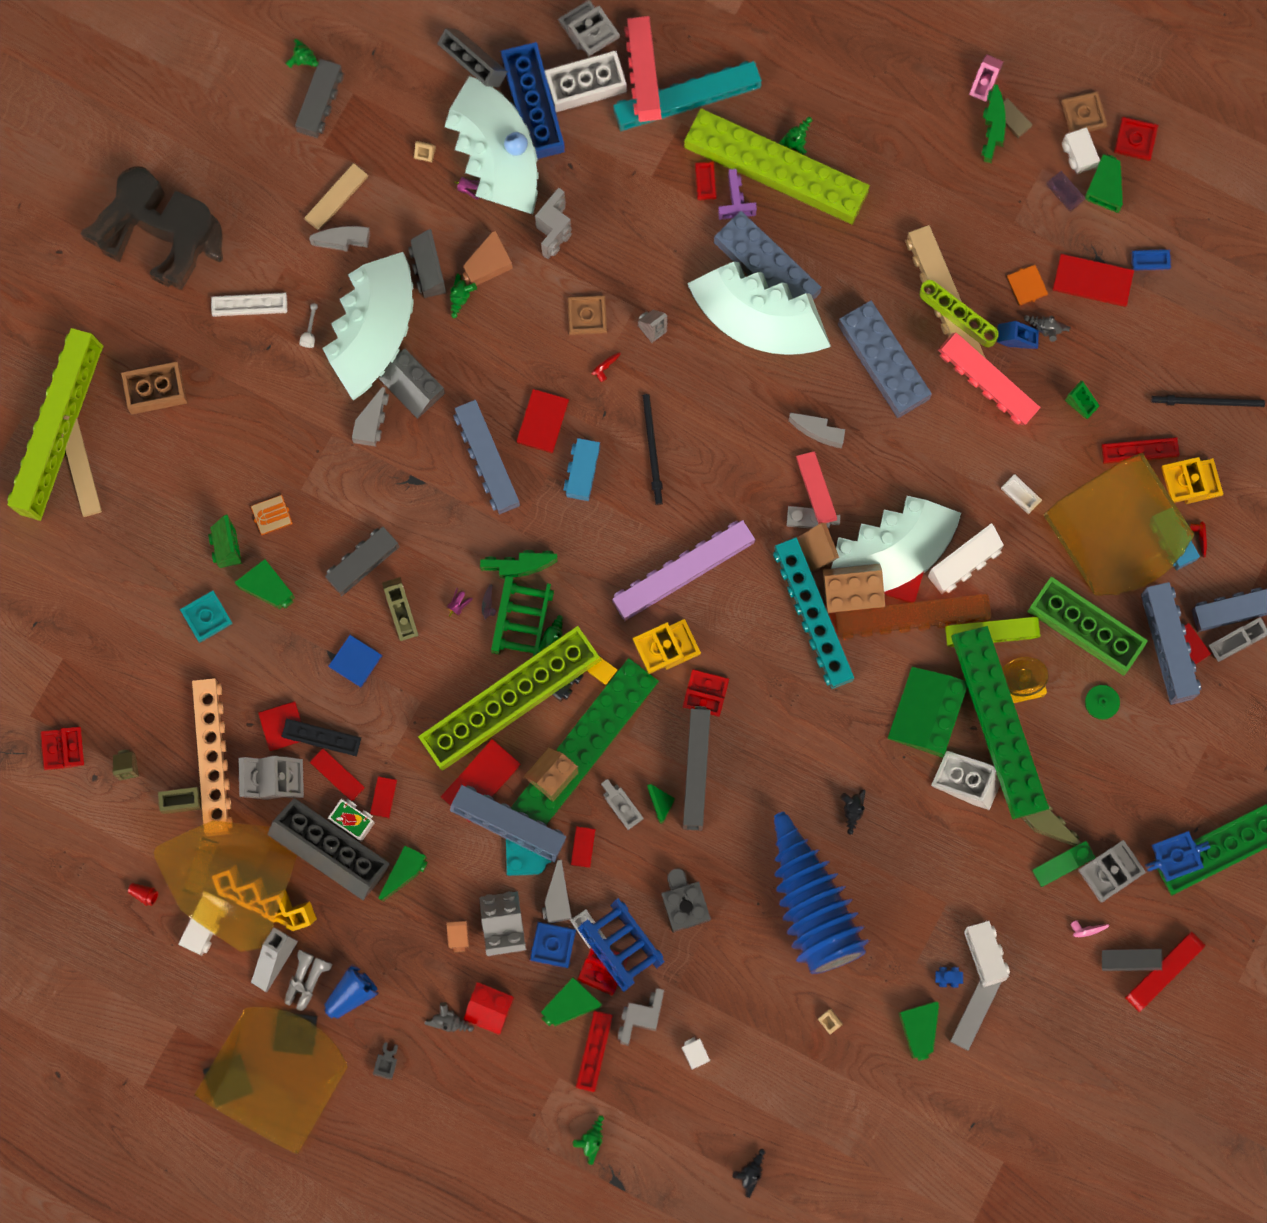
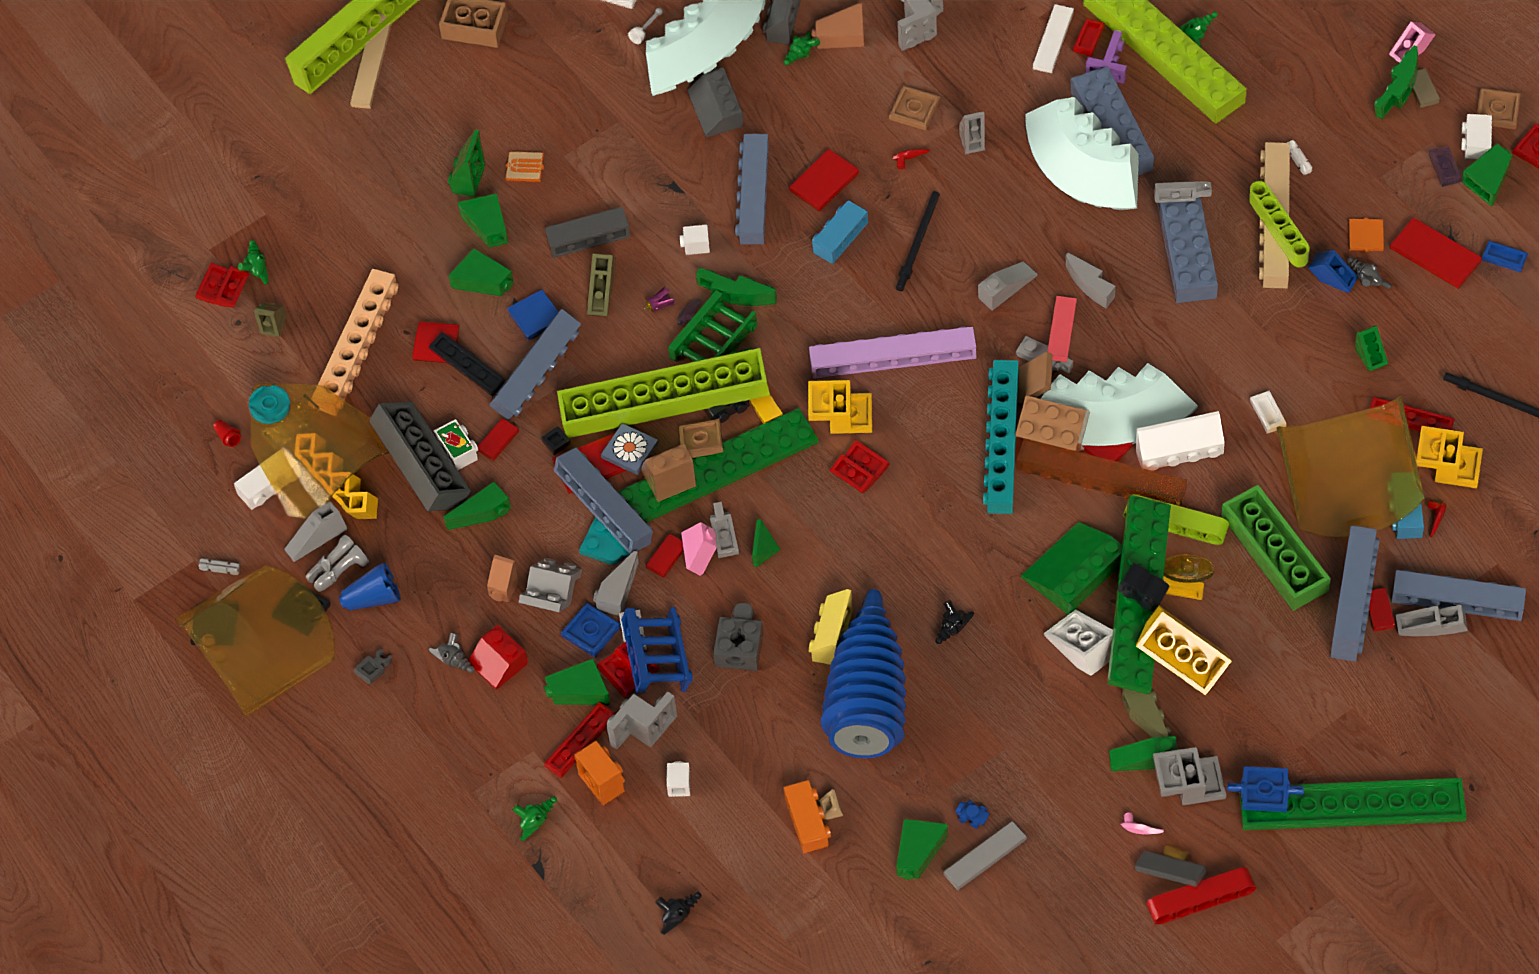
camera: 30 degrees right, 20 degrees down
olive brick [158,787,202,814] -> none
teal plate [180,591,233,643] -> none
light grey bracket [239,756,304,800] -> none
red tile [310,749,365,802] -> none
light grey slope [352,387,389,447] -> none
dark grey brick [683,706,710,831] -> none
coral brick [938,332,1041,425] -> none
white brick [964,921,1010,987] -> none
green piece [1085,685,1120,720] -> none
none -> light grey axle [199,558,240,575]
none -> green piece [238,240,269,285]
none -> teal tile [249,385,291,424]
none -> green slope [448,248,514,296]
none -> sand blue brick [489,309,581,420]
none -> black plate [541,427,571,455]
none -> orange brick [575,741,625,806]
none -> tile [601,423,658,475]
none -> medium nougat tile [679,419,723,458]
none -> white brick [680,225,710,255]
none -> bright pink slope [681,522,717,575]
none -> orange brick [783,780,831,854]
none -> light yellow slope [809,589,853,665]
none -> light grey slope [978,261,1037,311]
none -> white tile [1033,4,1074,73]
none -> black brick [1117,563,1170,612]
none -> yellow slope [1136,606,1232,695]
none -> light grey hinge [1154,181,1212,203]
none -> clear yellow tile [1163,844,1190,861]
none -> white axle [1287,140,1312,175]

